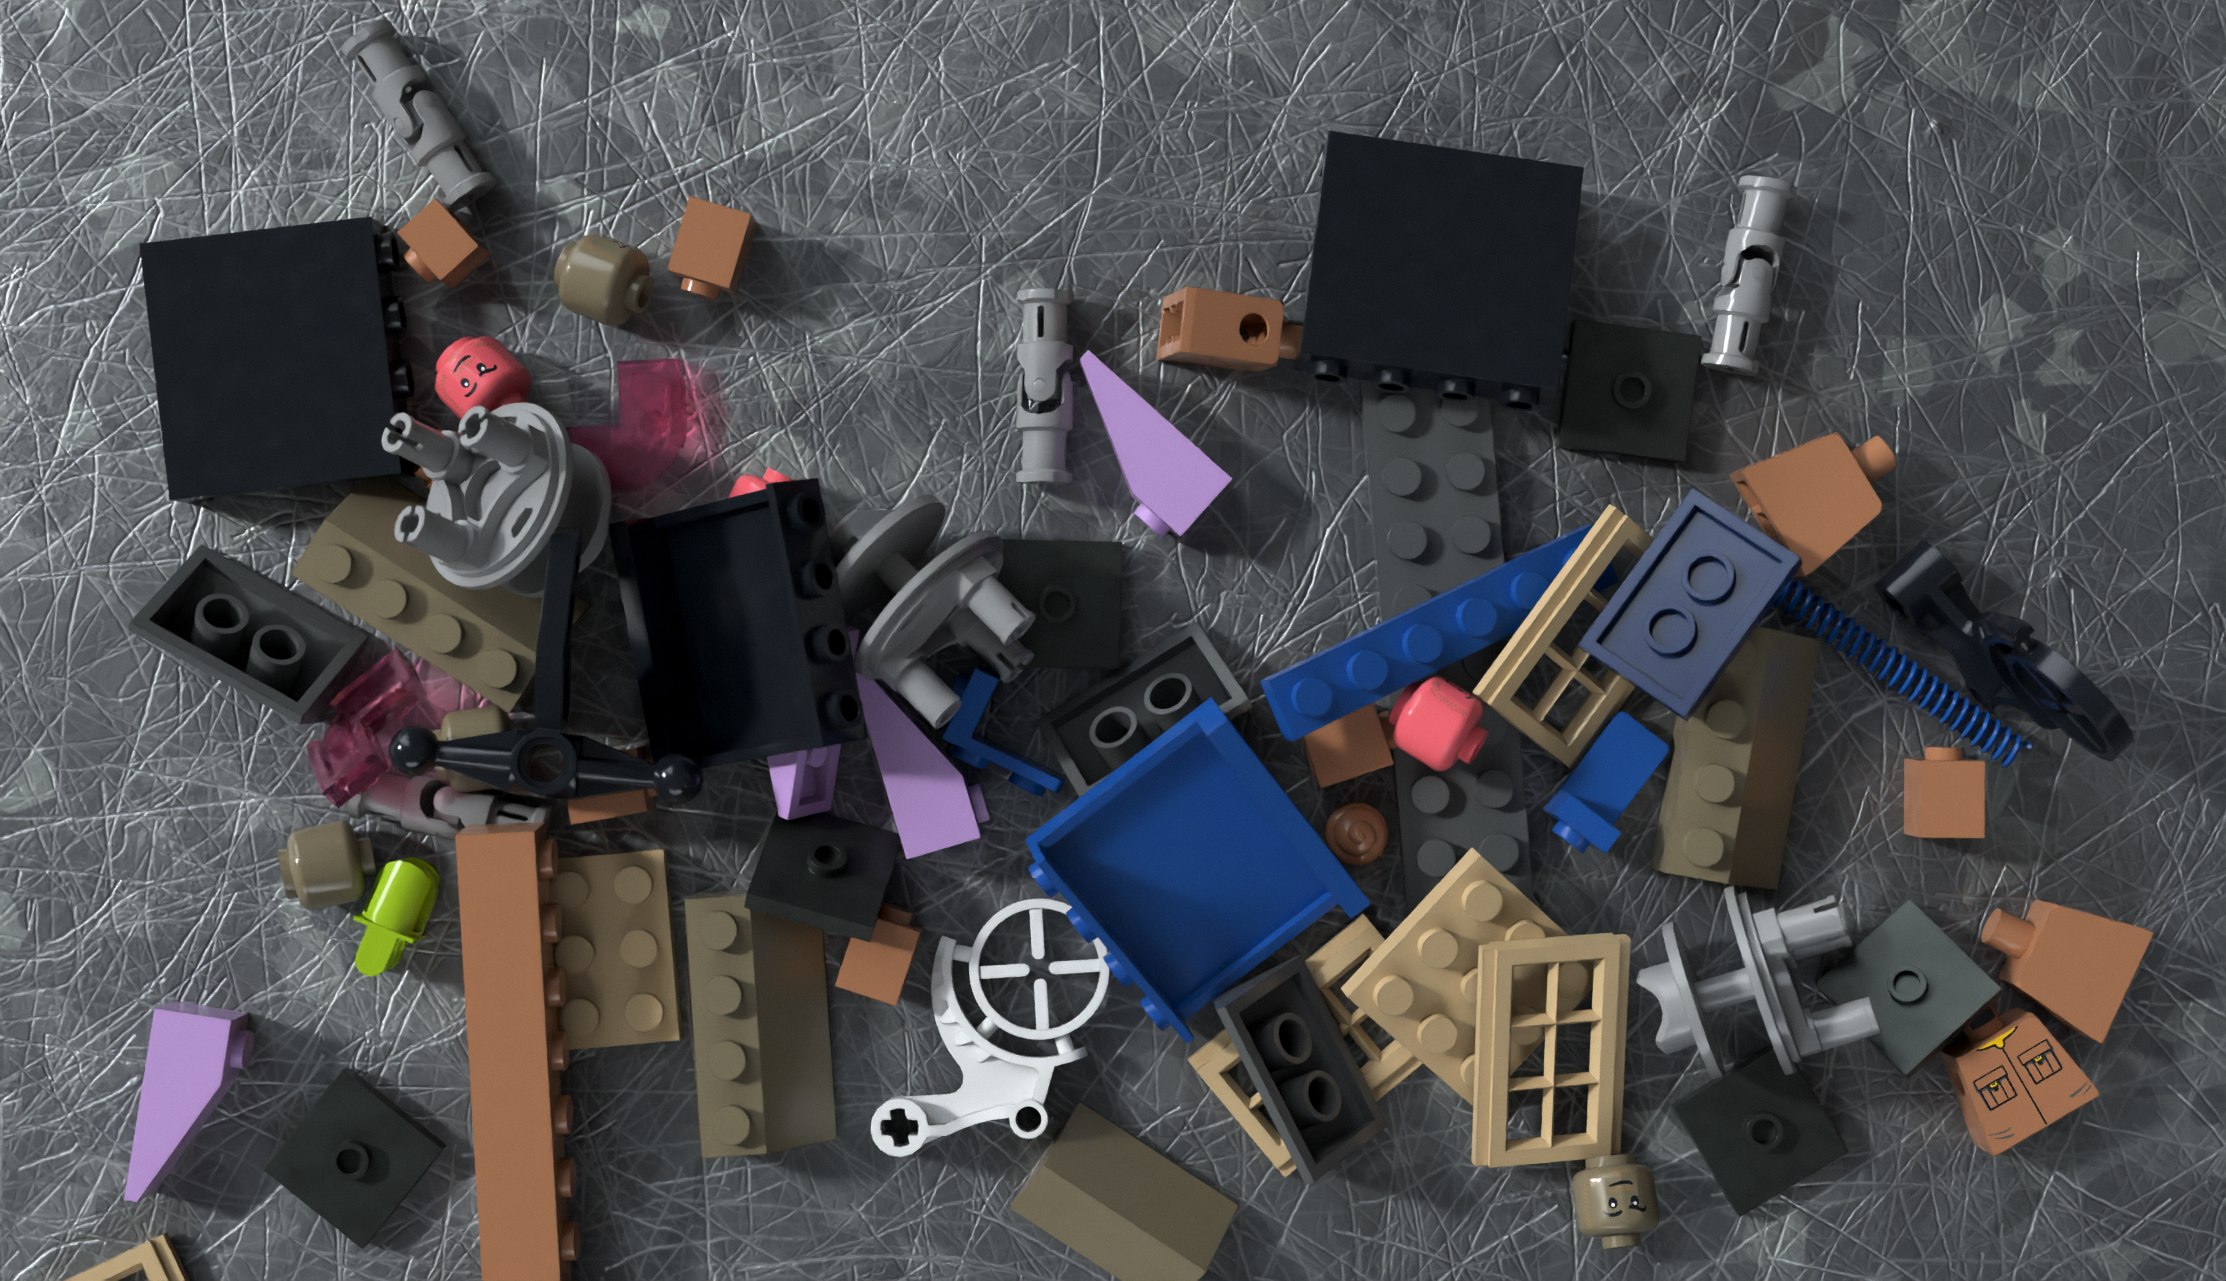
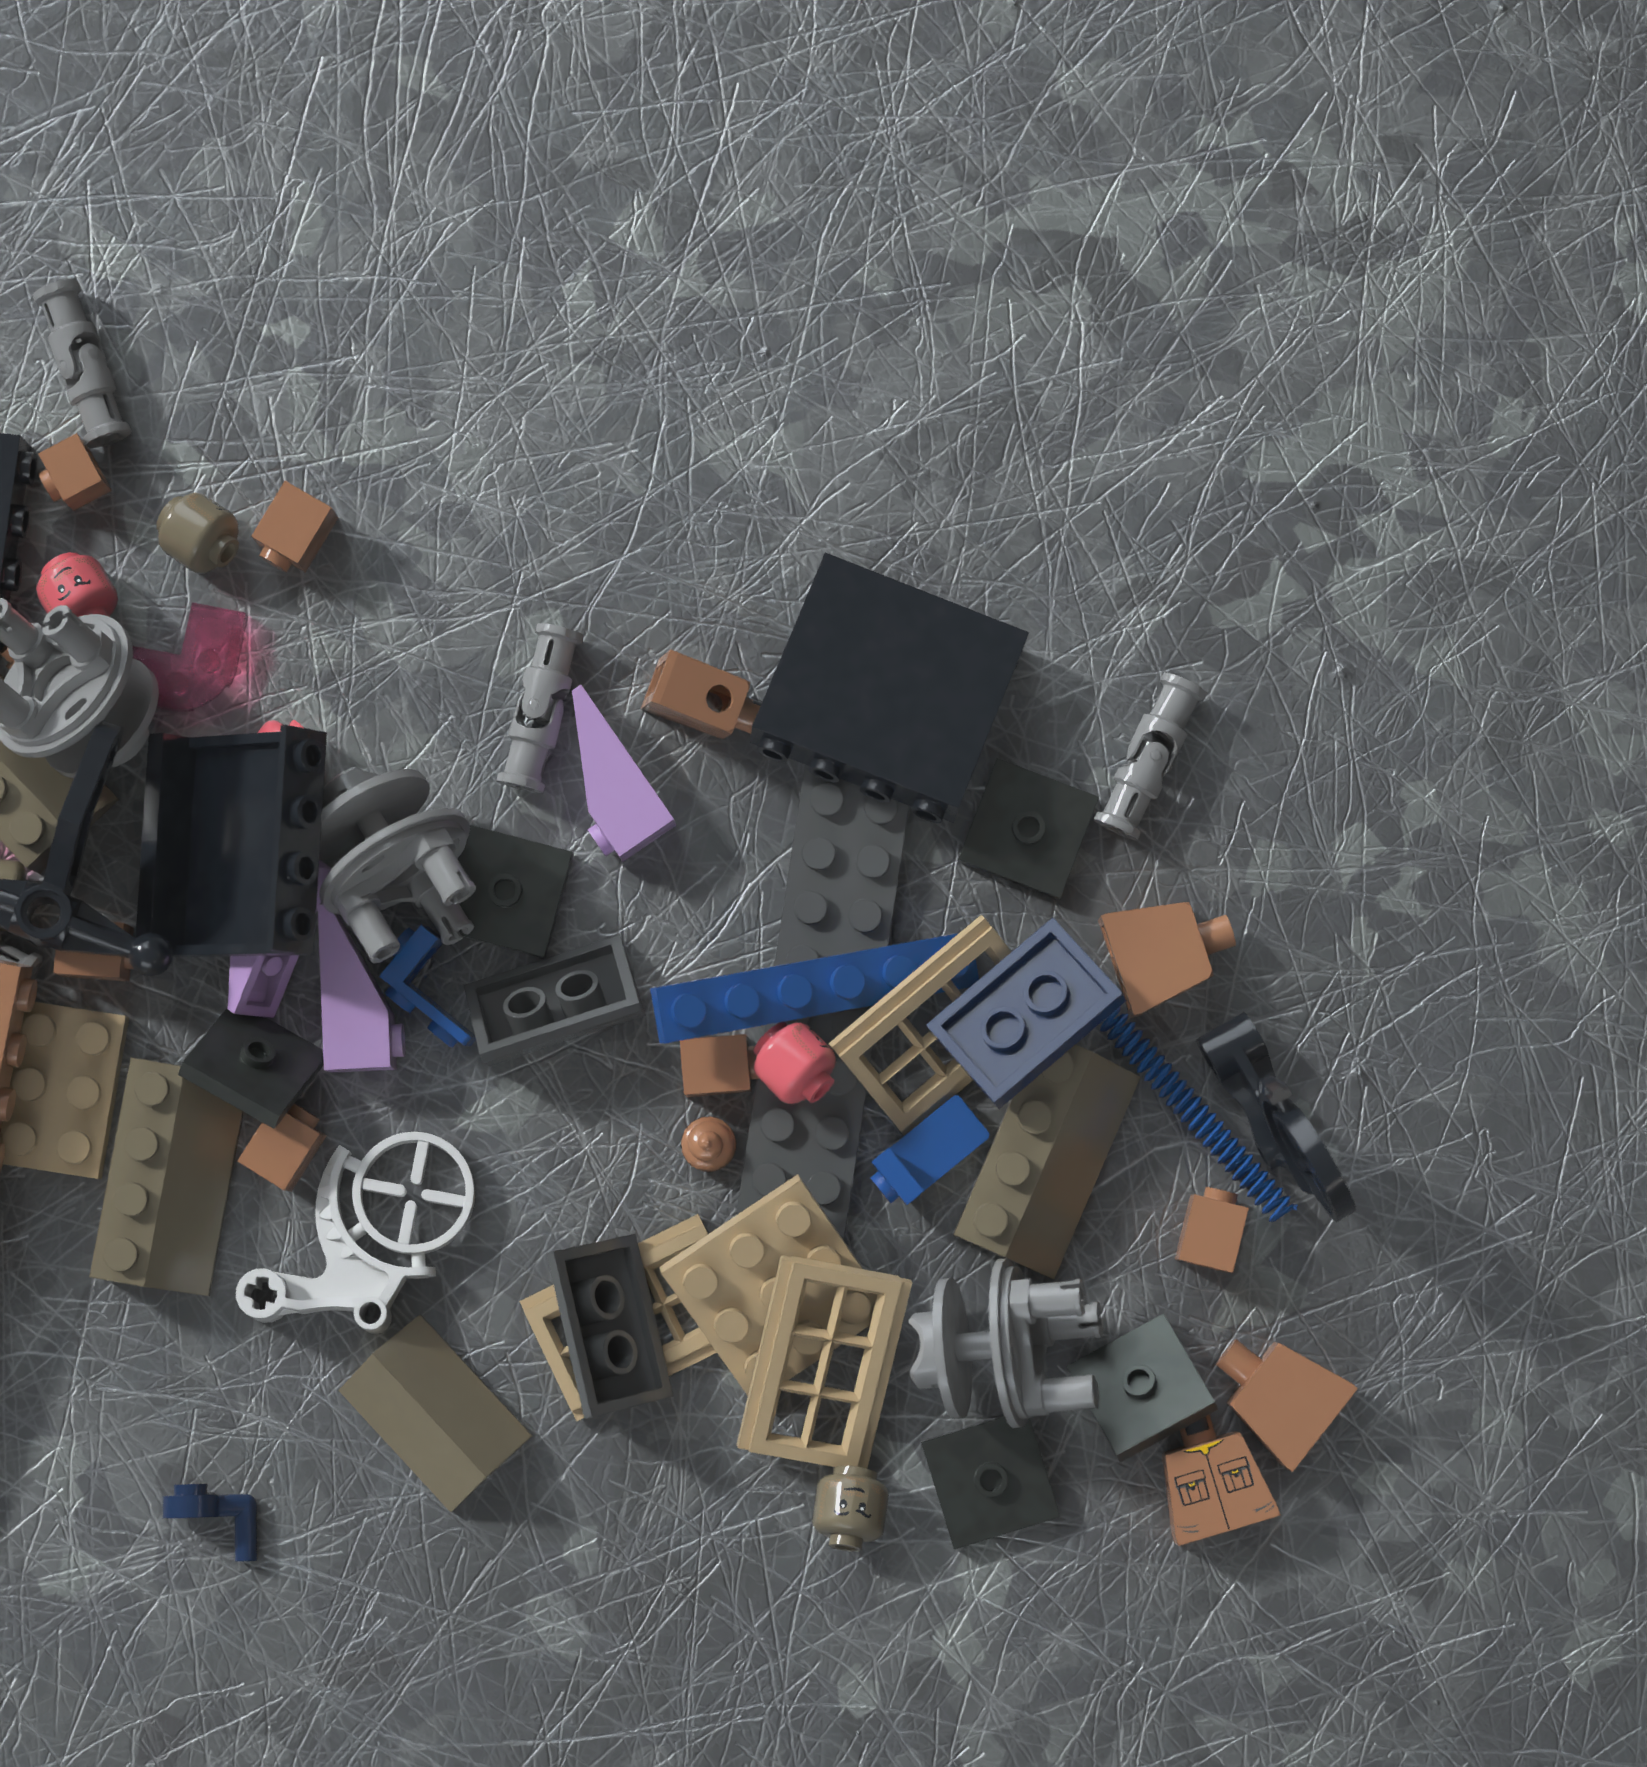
camera: 20 degrees right, 5 degrees down
blue panel [1025,697,1371,1044] -> none

